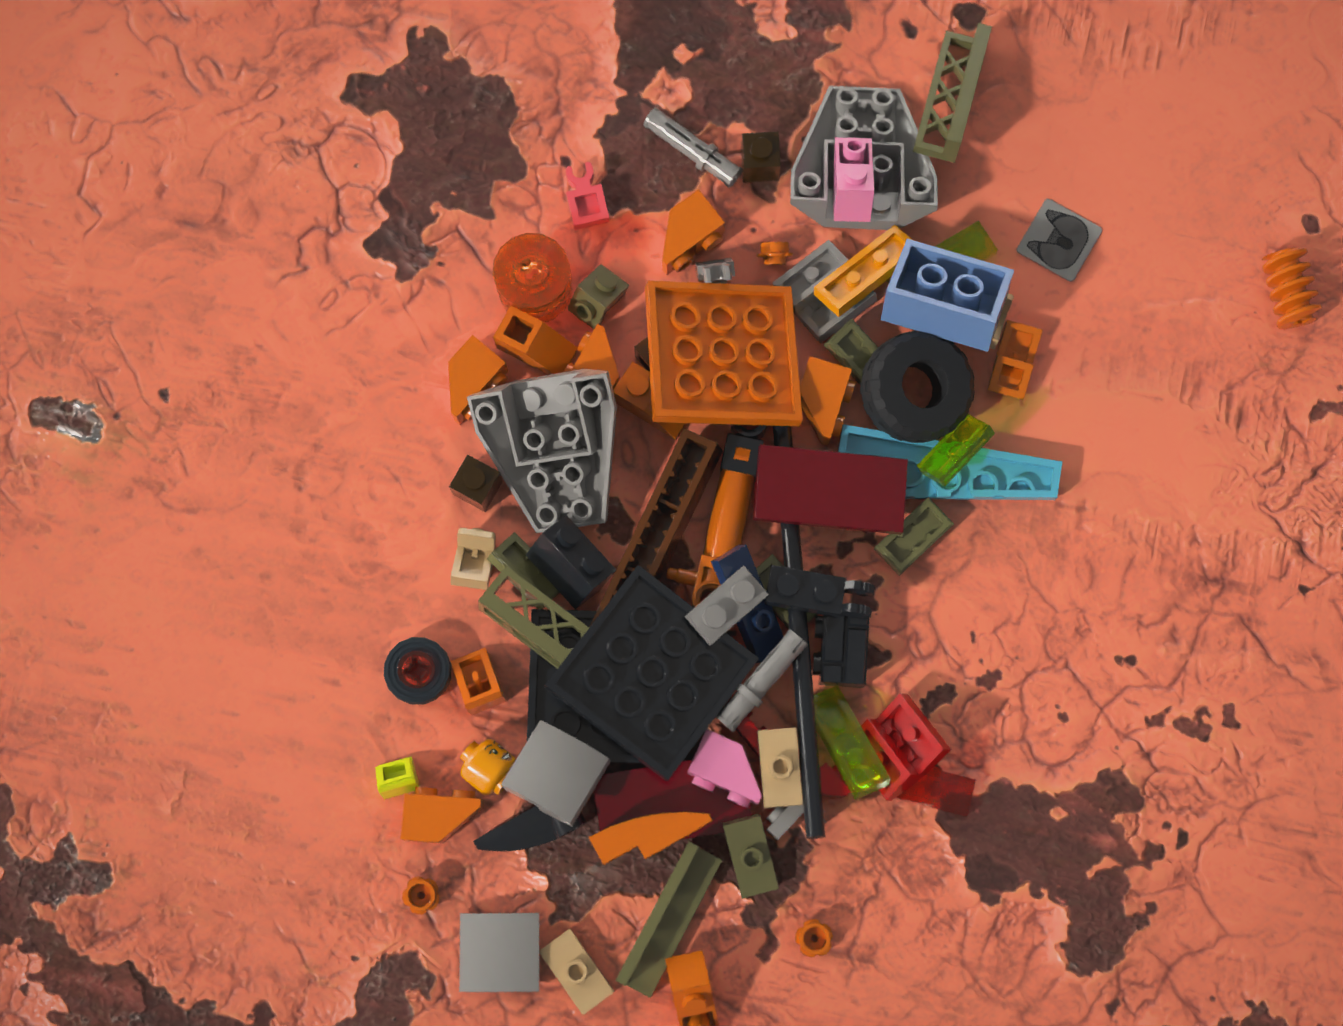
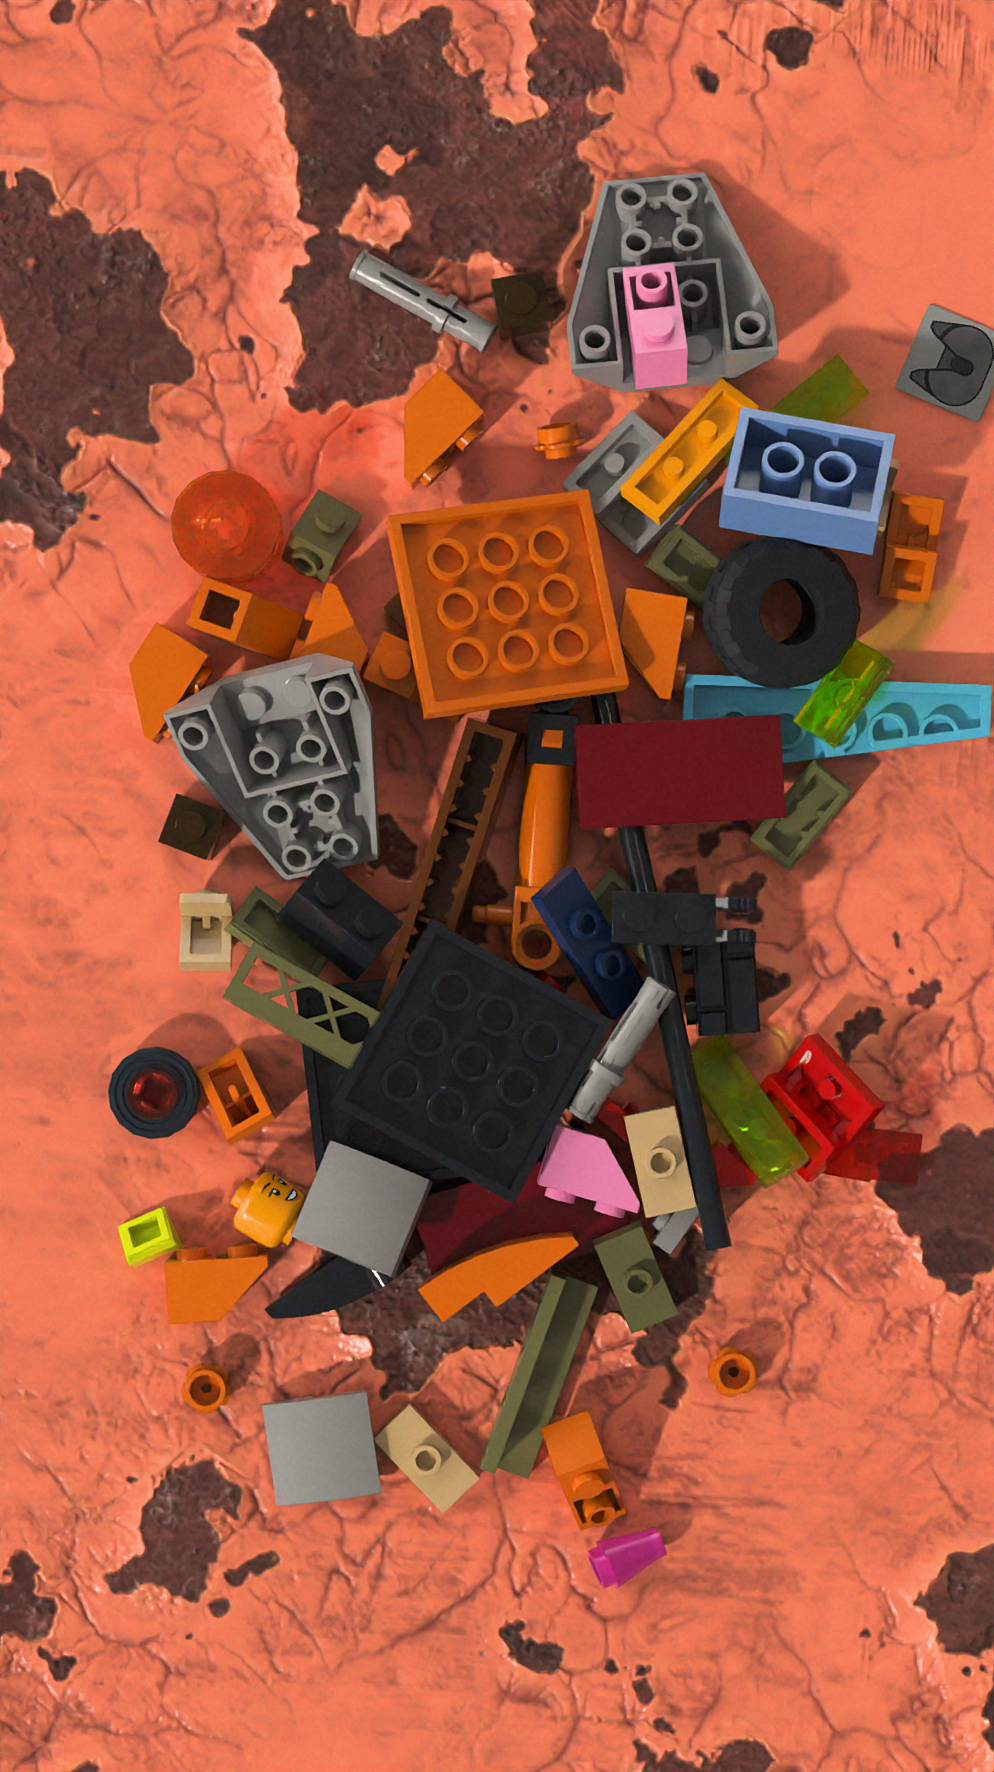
camera: 10 degrees left, 10 degrees up
coral plate [566,162,610,230] -> none
light grey plate [685,566,769,645] -> none
light grey plate [695,258,735,284] -> none
olive fence [912,23,992,163] -> none

